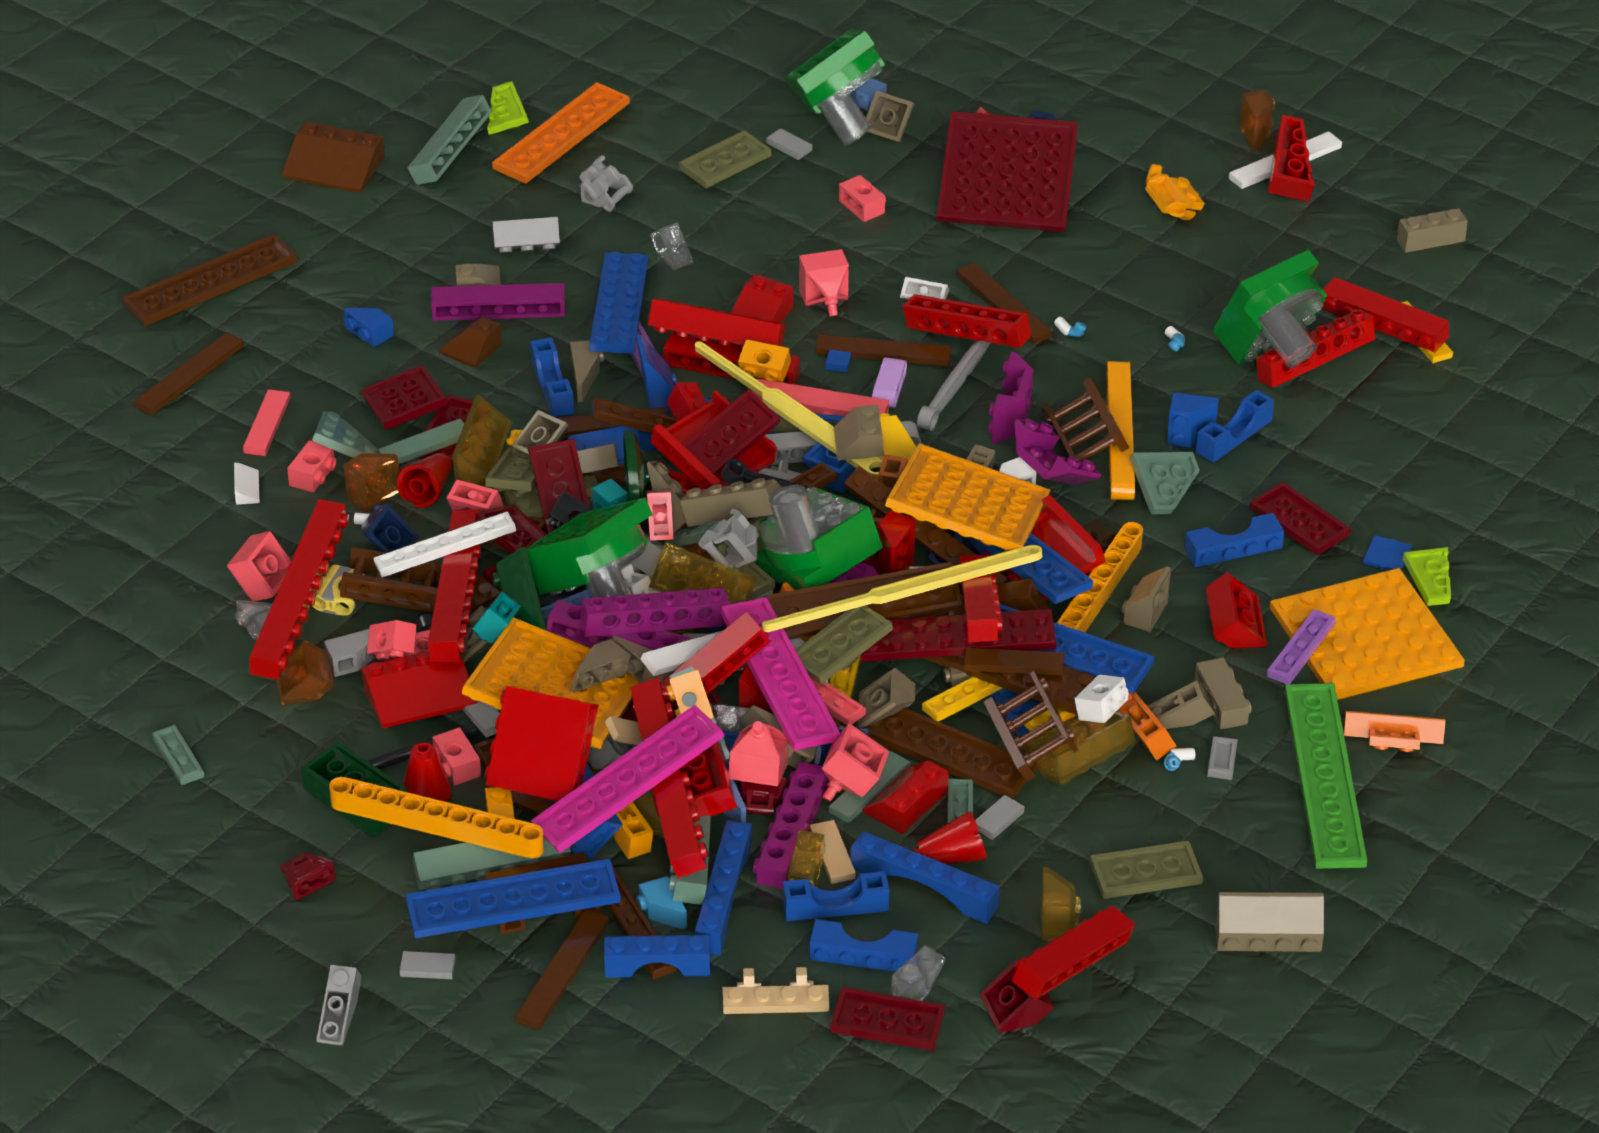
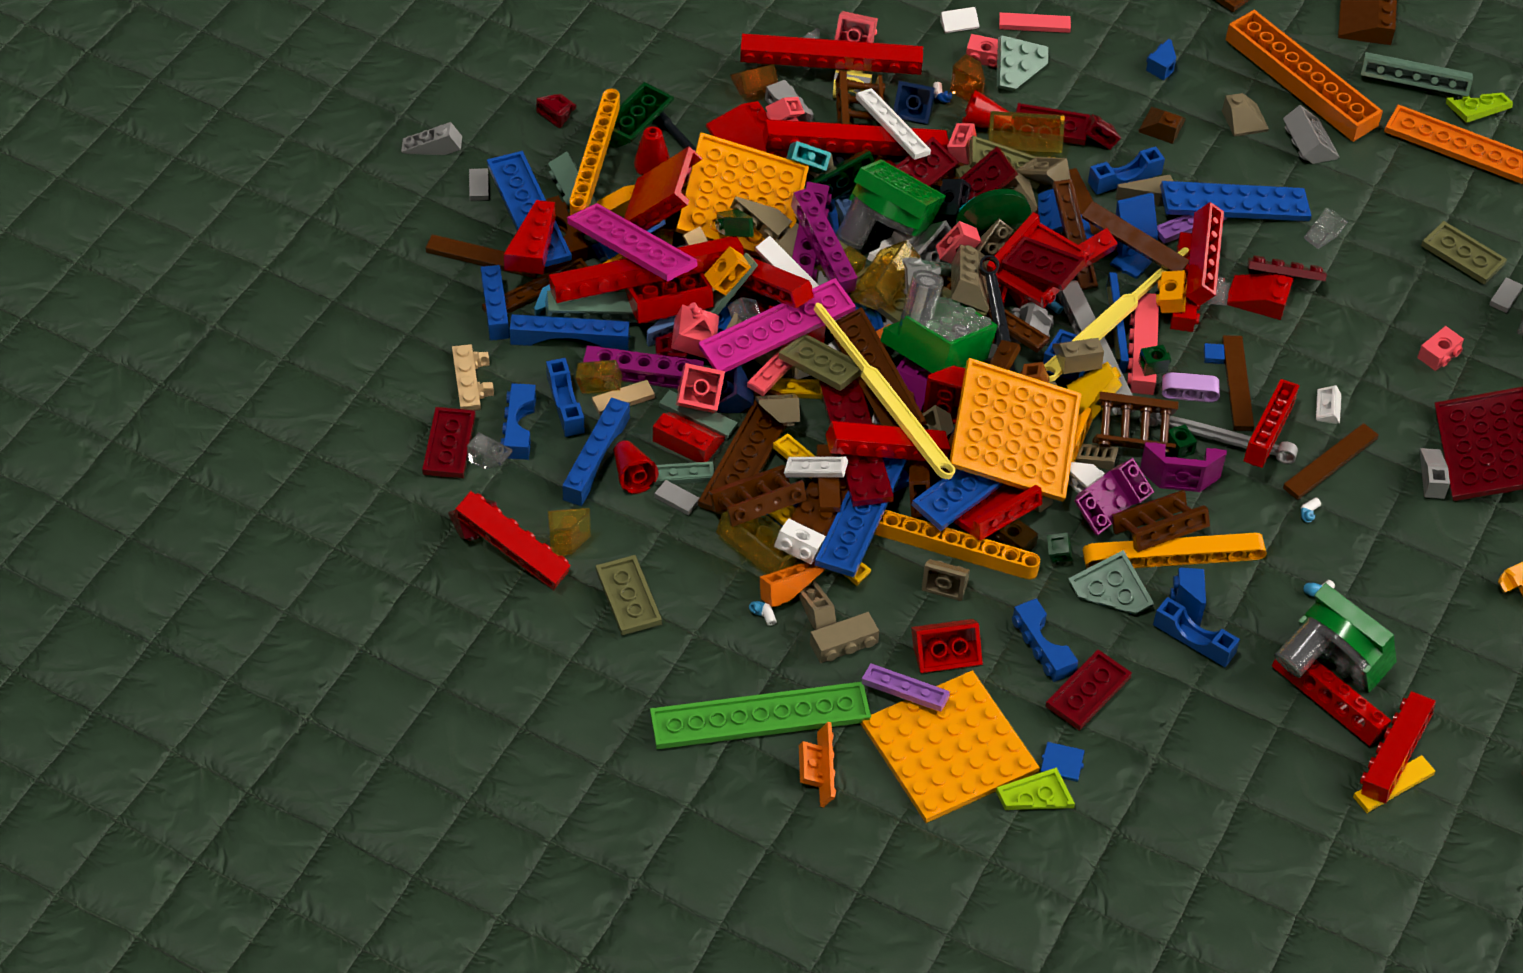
camera: 80 degrees right, 10 degrees up
sand green tile [152,725,204,785] -> none
dark red plate [360,365,448,430] -> none
sand green tile [378,419,471,468] -> none
magenta brick [431,283,565,321] -> none
light grey piece [579,155,633,212] -> none
coral piece [799,249,849,317] -> none
light grey tile [1207,736,1238,780] -> none
slope [1215,892,1324,952] -> none
none -> red wedge [504,200,556,274]
none -> dark green slope [715,209,754,237]
none -> white tile [784,457,848,477]
none -> dark green brick [1047,533,1072,563]
none -> reddish brown tile [1082,201,1189,271]
none -> dark red piece [1085,114,1121,150]
none -> reddish brown fence [1092,392,1179,455]
none -> dark green brick [1138,345,1171,376]
none -> dark green brick [1168,424,1197,458]
none -> orange brick [1225,10,1383,142]
none -> dark red plate [1247,255,1327,281]
none -> light grey slope [1420,448,1450,499]

